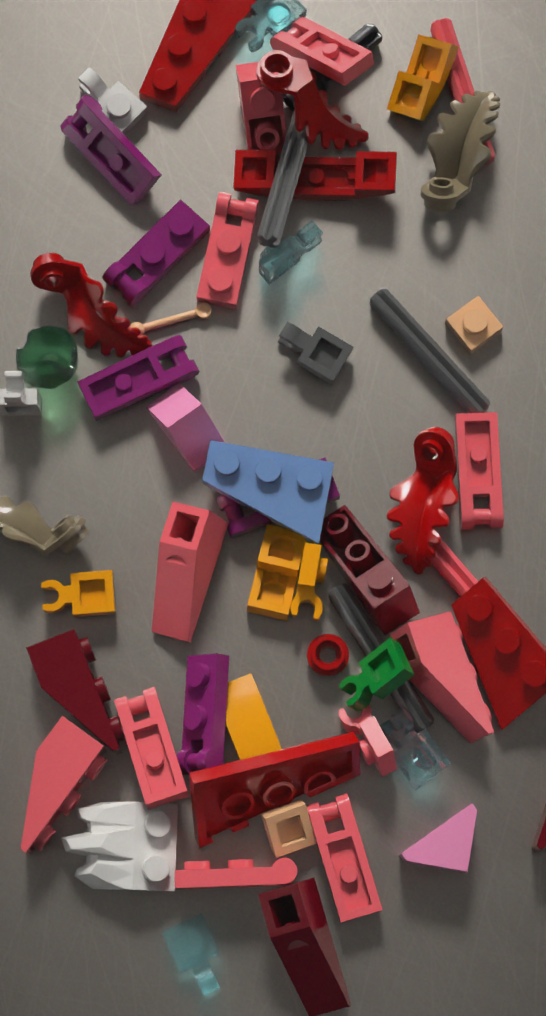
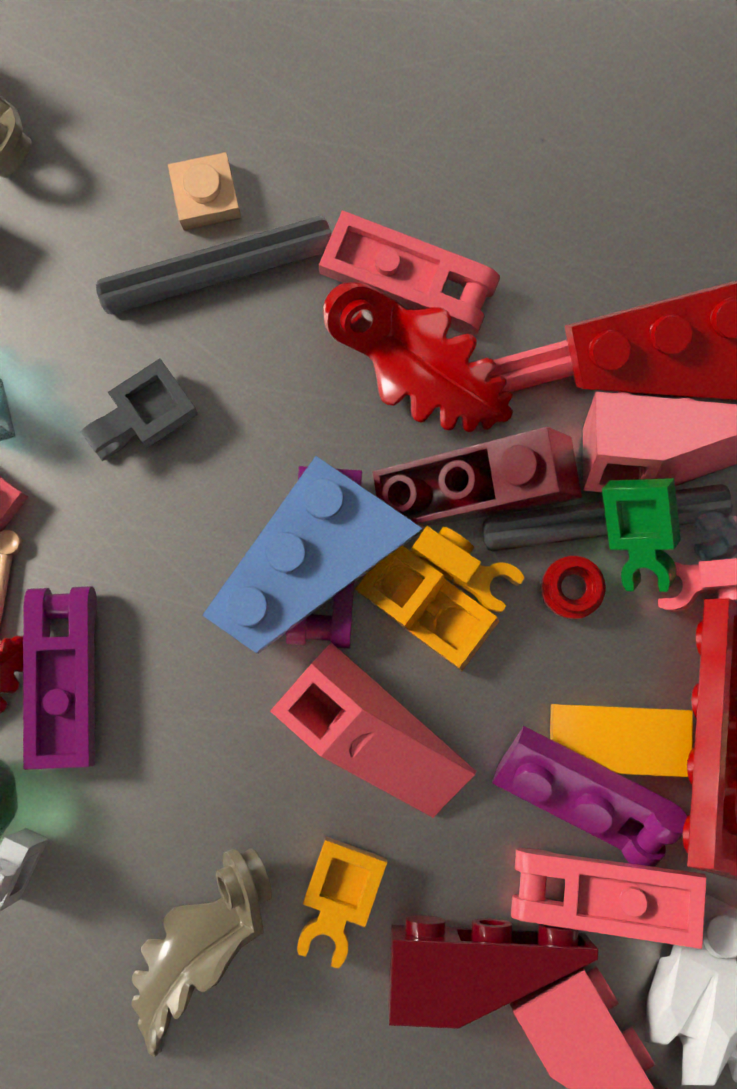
camera: 65 degrees left, 5 degrees up
bright pink slope [146,383,225,472] -> none

